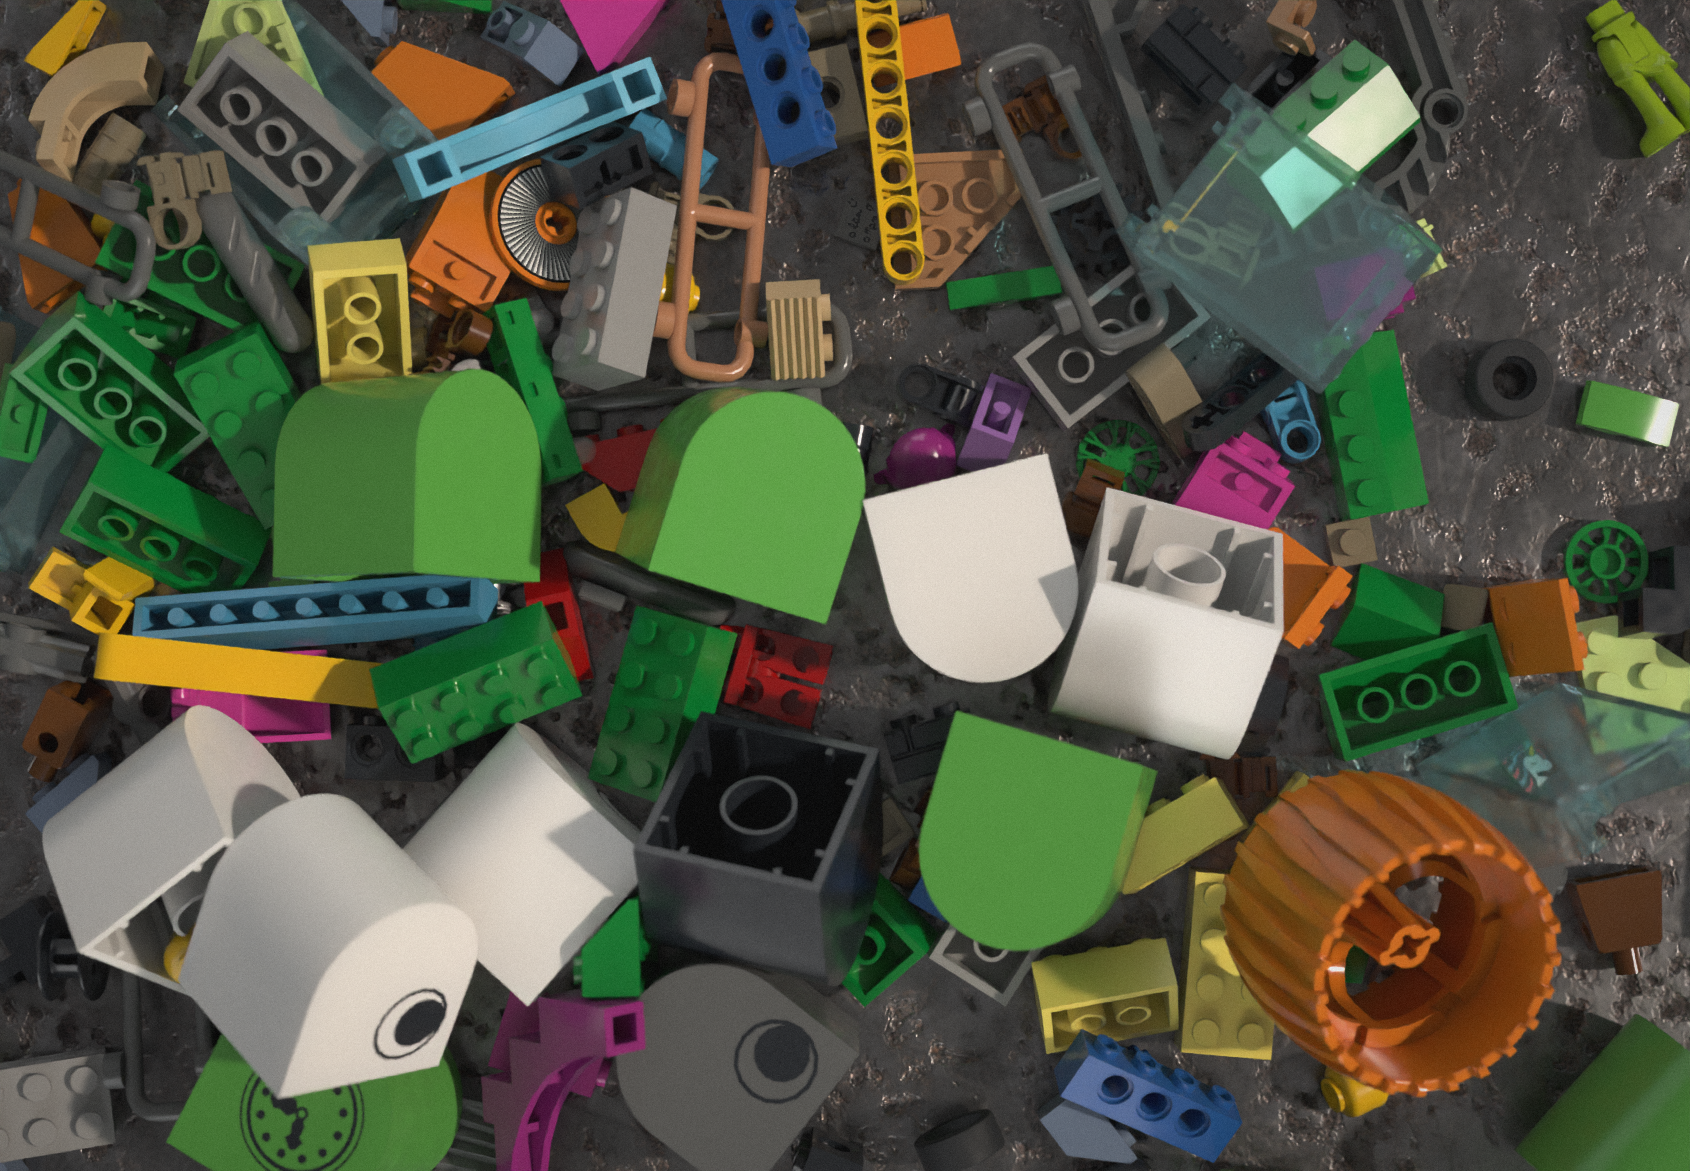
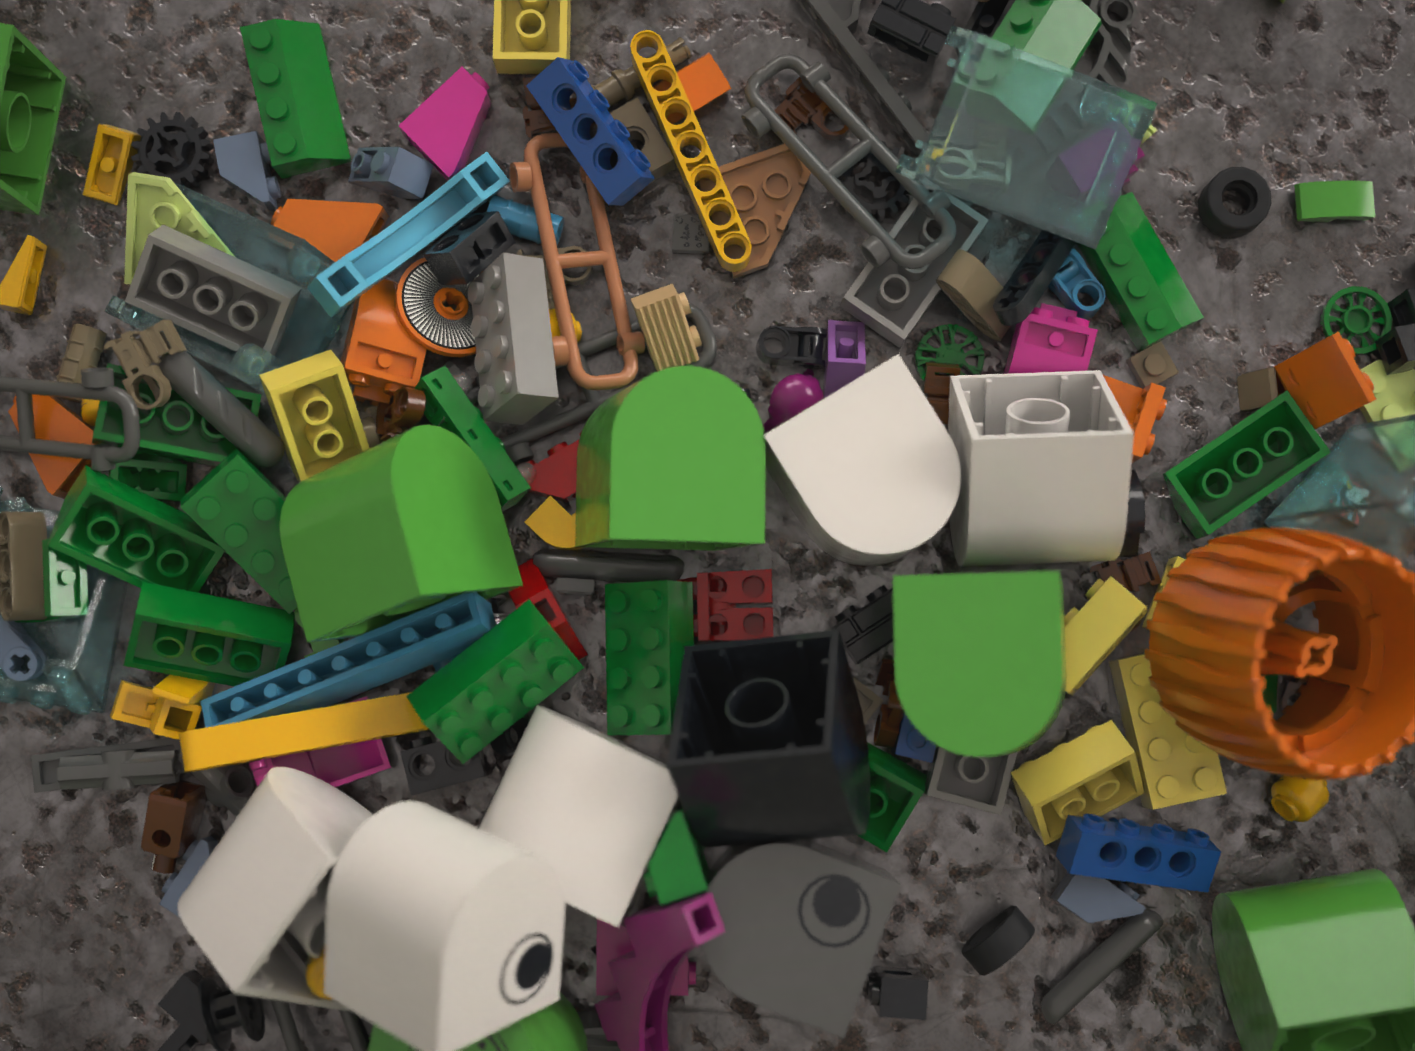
camera: 15 degrees left, 5 degrees down
tan arch [28,42,165,182] -> none
green piece [945,266,1062,312] -> none
green slope [1329,563,1445,660] -> none

